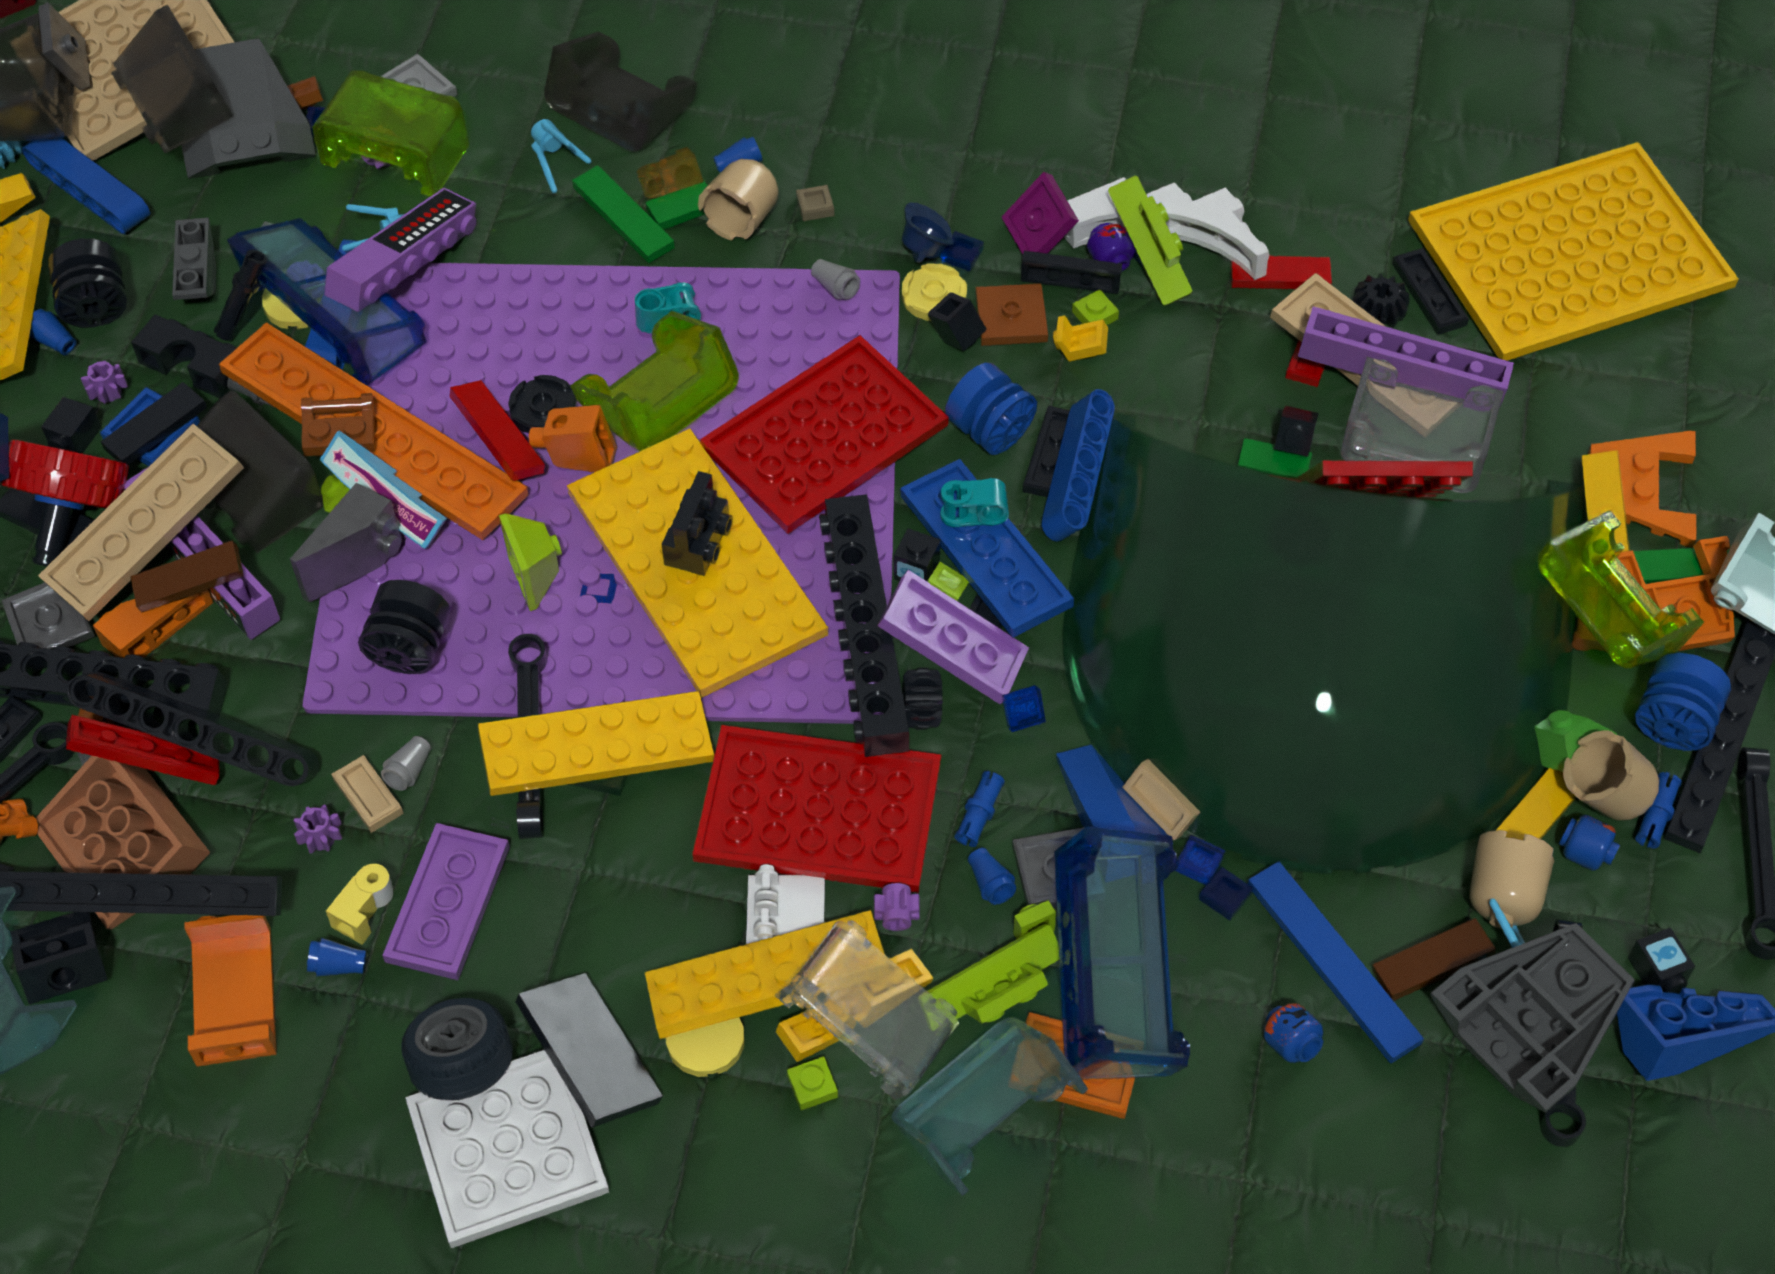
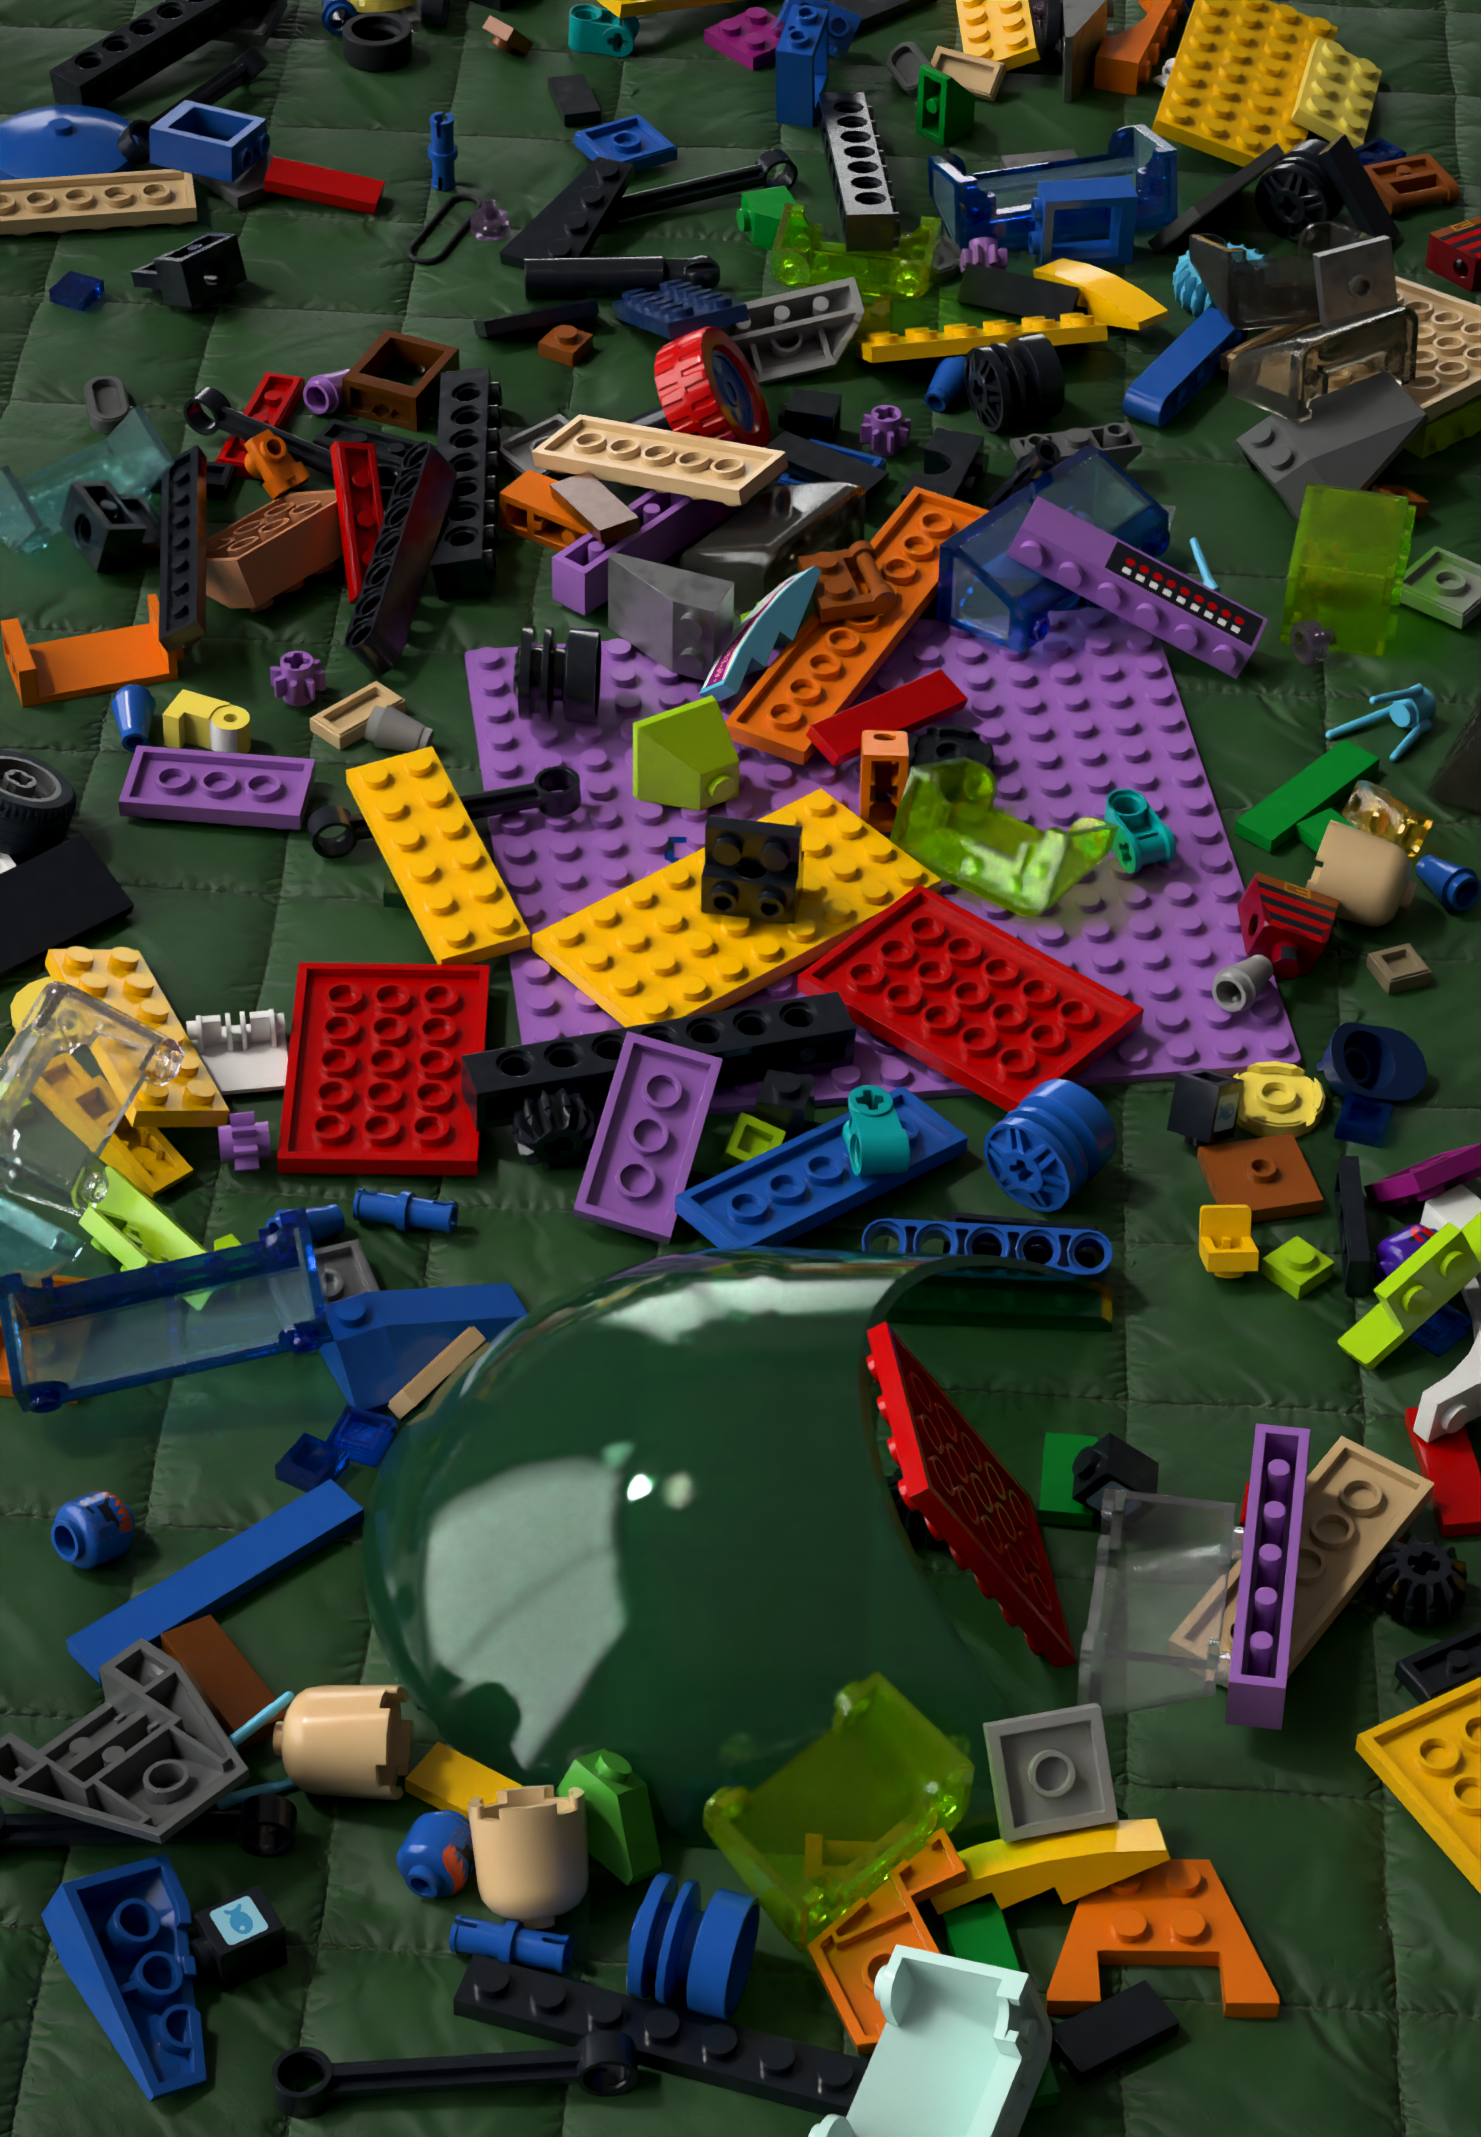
camera: 80 degrees right, 15 degrees down
clear blue tile [1002,685,1046,732] -> none
none -> light grey plate [983,1703,1118,1842]
none -> black tile [1051,1980,1180,2085]
none -> torso [1237,872,1339,980]
none -> tile [1290,619,1336,665]

